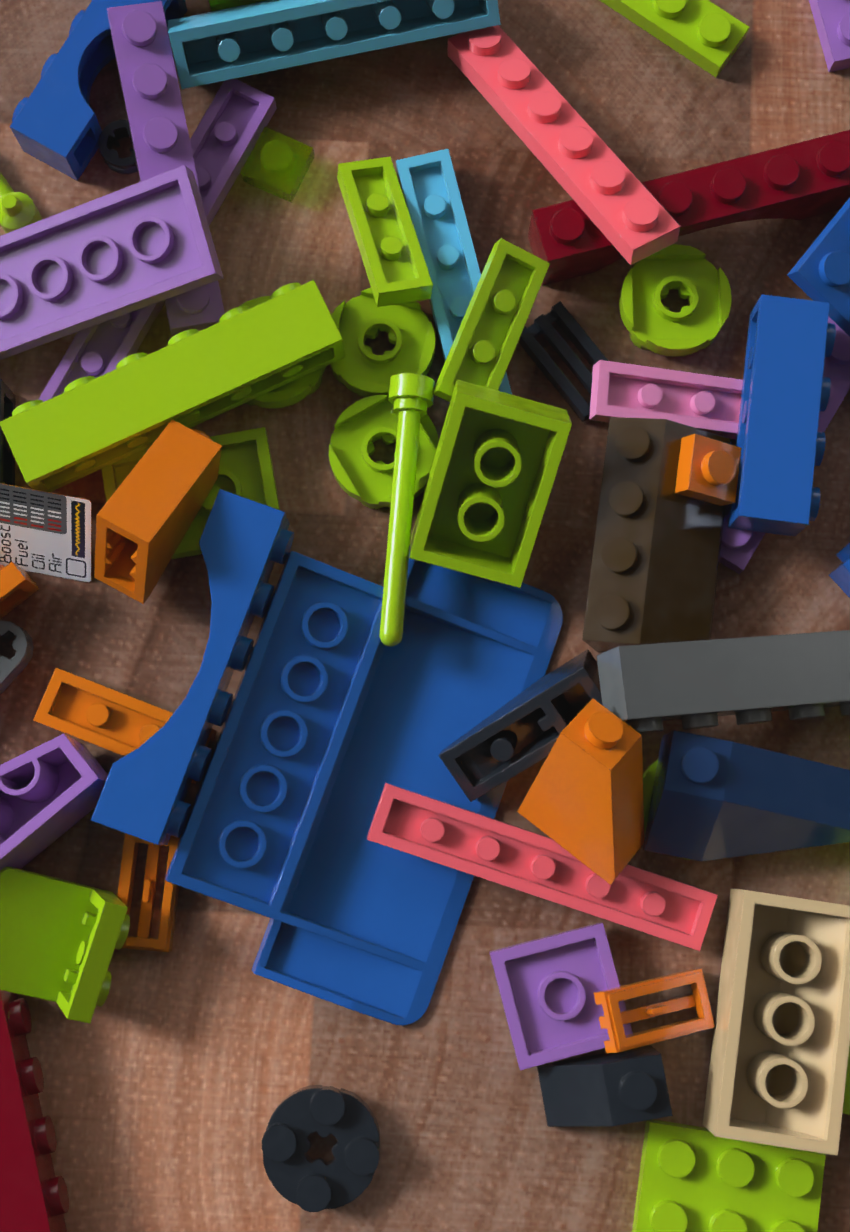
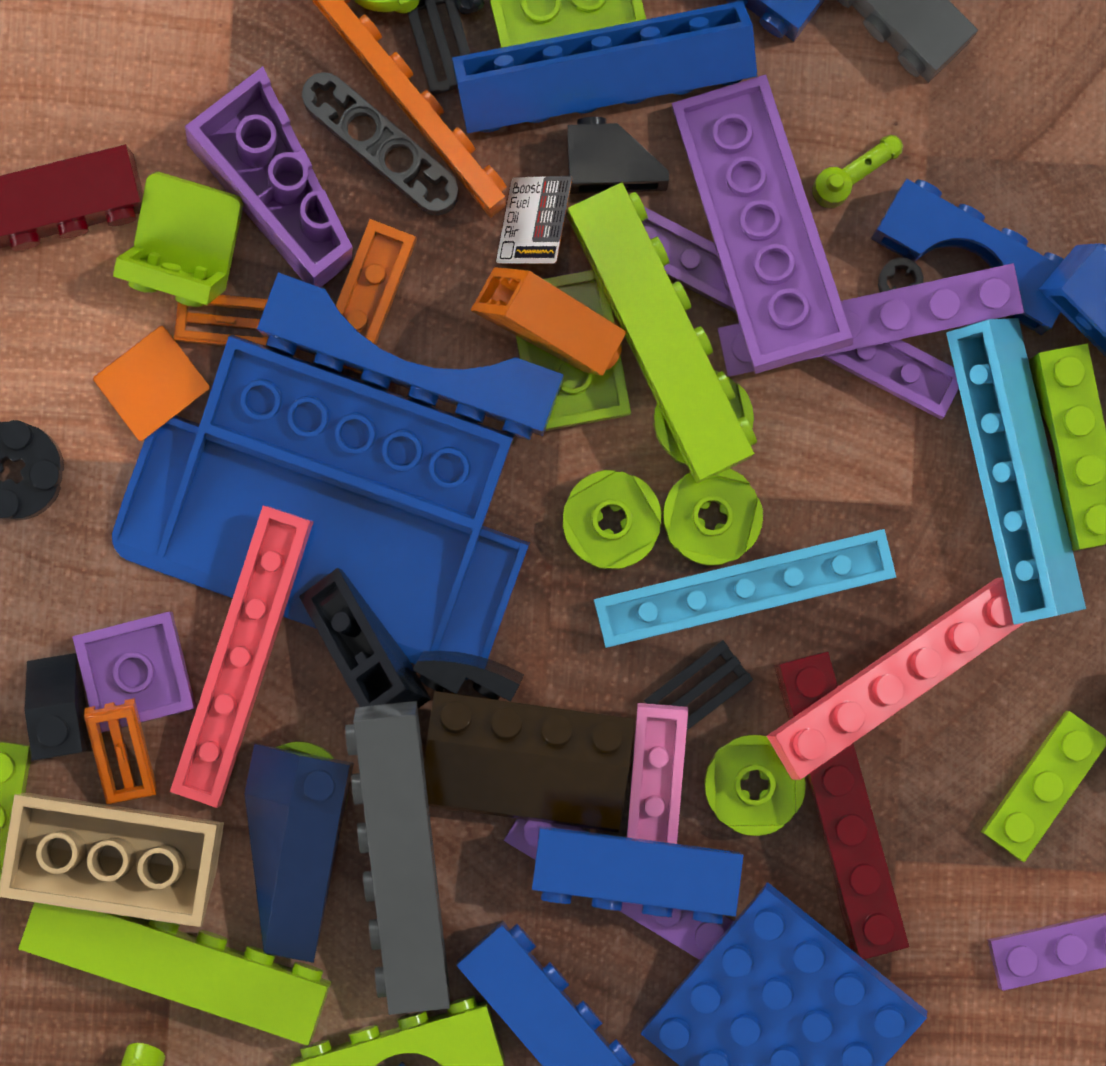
camera: 85 degrees right, 5 degrees up
clear neon green plate [241,127,314,203] -> none
lime plate [337,157,433,307] -> none
lime piece [379,373,435,647] -> none
lime brick [409,379,572,588] -> none
lime plate [433,238,550,402] -> none
orange slope [517,698,644,885] -> none
orange plate [675,434,742,506] -> none
none -> orange sticker [93,326,210,441]
none -> black slope [413,651,524,702]

